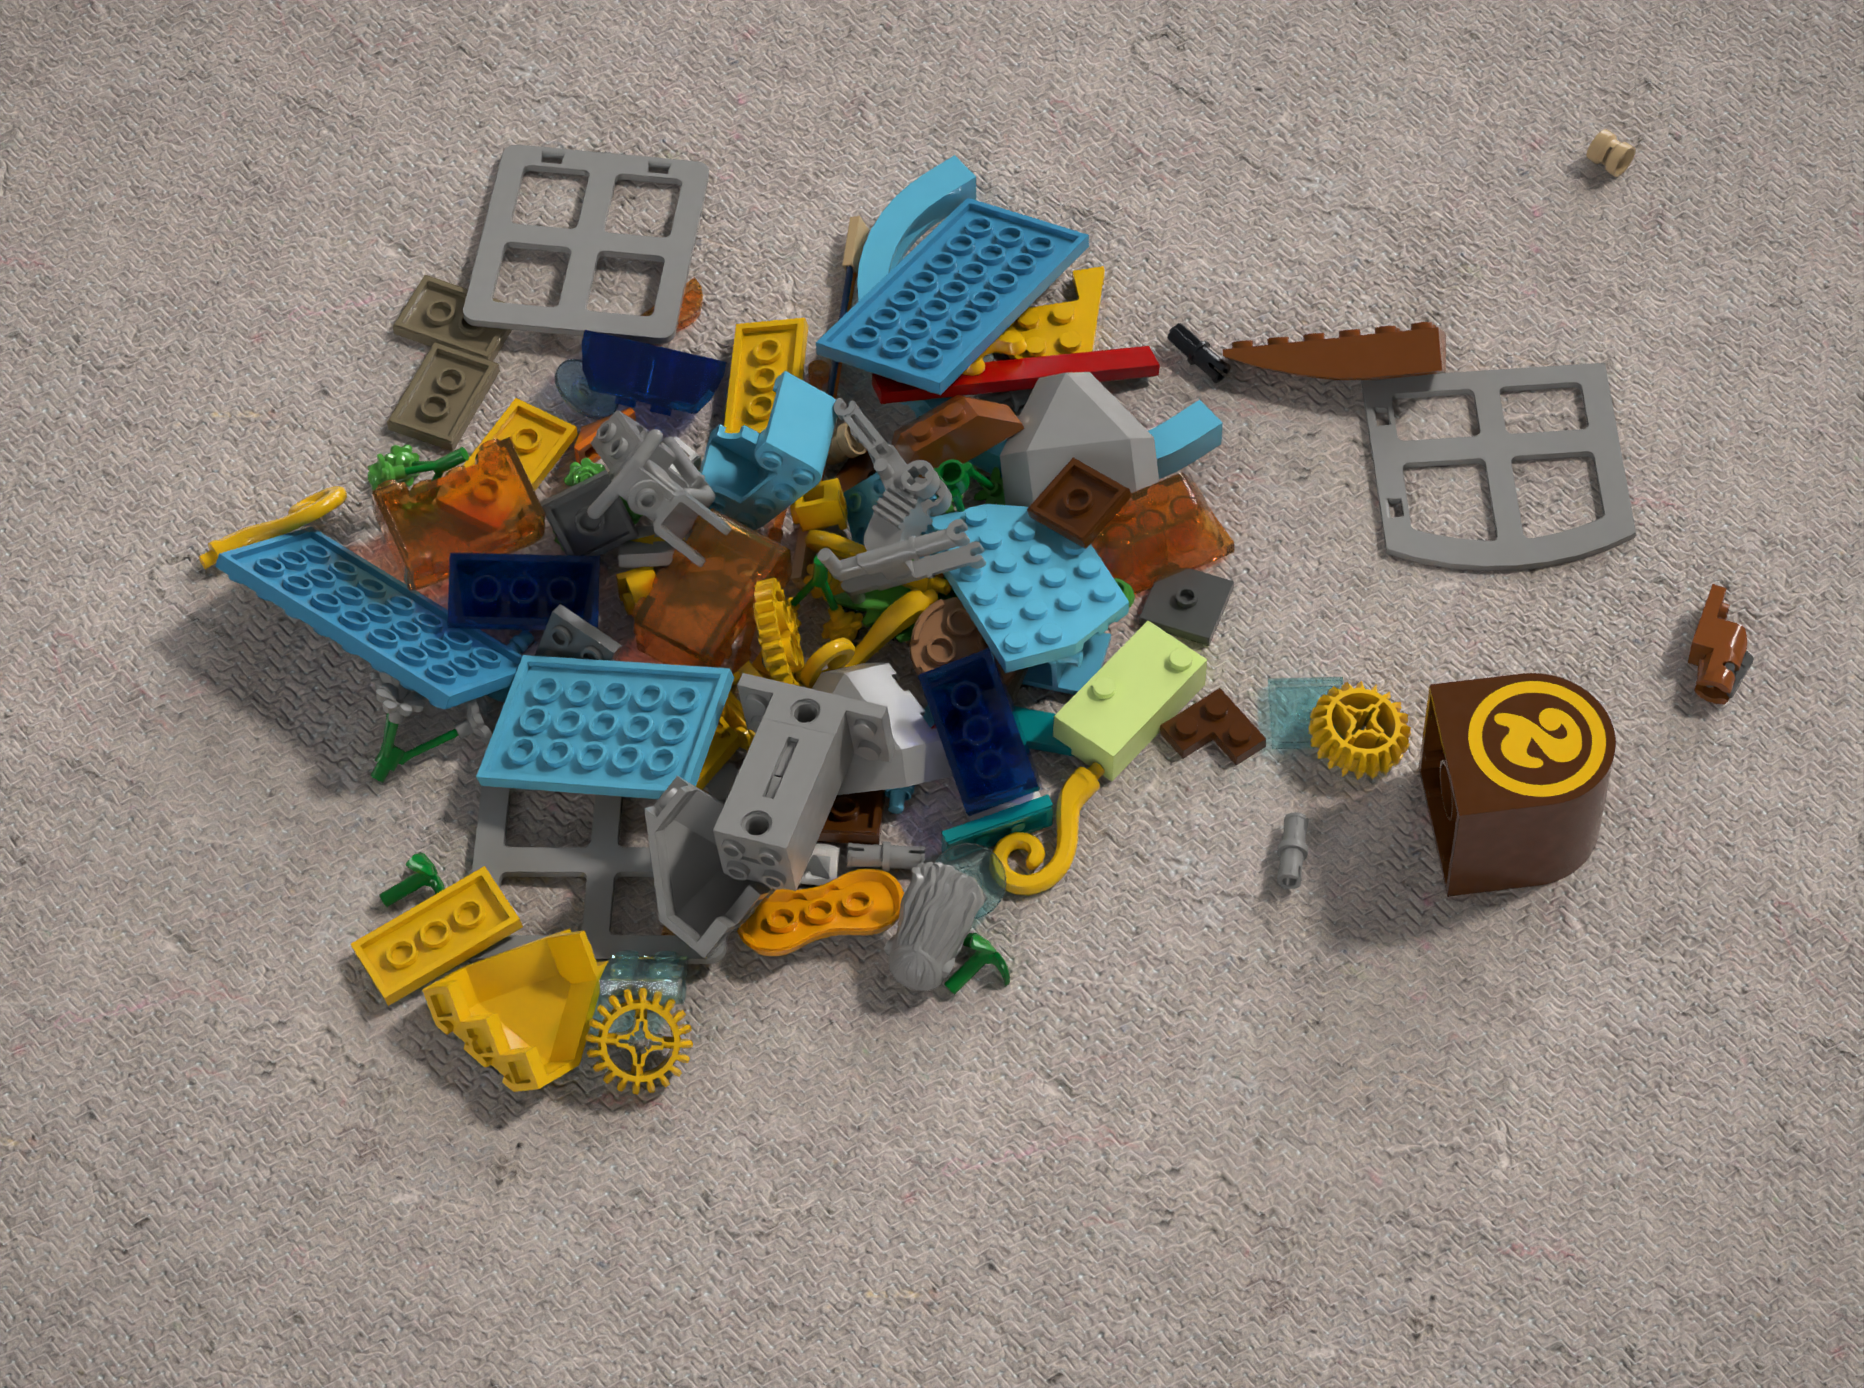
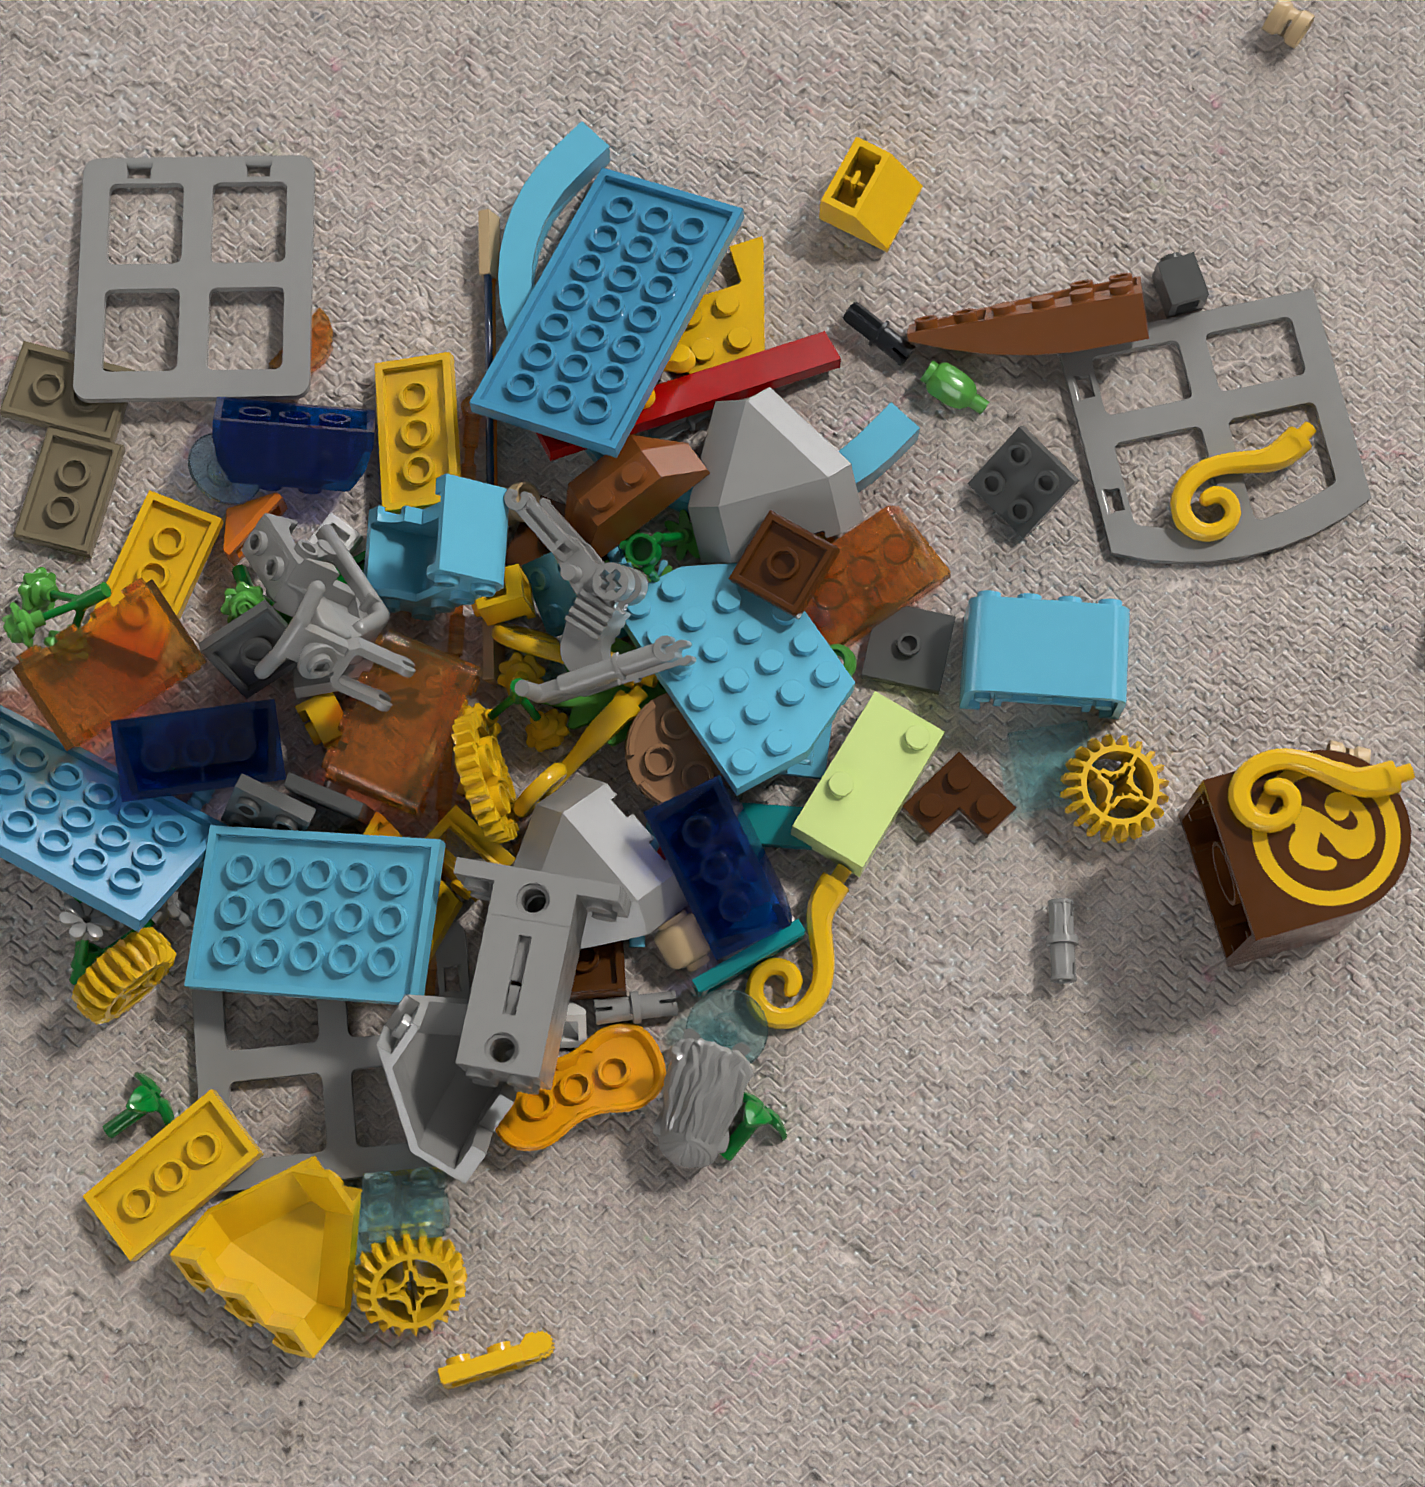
camera: 10 degrees left, 20 degrees up
none -> yellow gear [71,927,177,1025]
none -> dark grey plate [284,772,376,825]
none -> yellow hinge [438,1330,555,1390]
none -> tan head [654,909,715,972]
none -> yellow slope [819,136,923,253]
none -> bright green plant [920,360,989,415]
none -> medium azure windscreen [959,590,1130,719]
none -> dark grey plate [968,425,1080,538]
none -> dark grey brick [1152,252,1209,319]
none -> yellow plant [1170,421,1317,542]
none -> yellow plant [1228,748,1415,833]

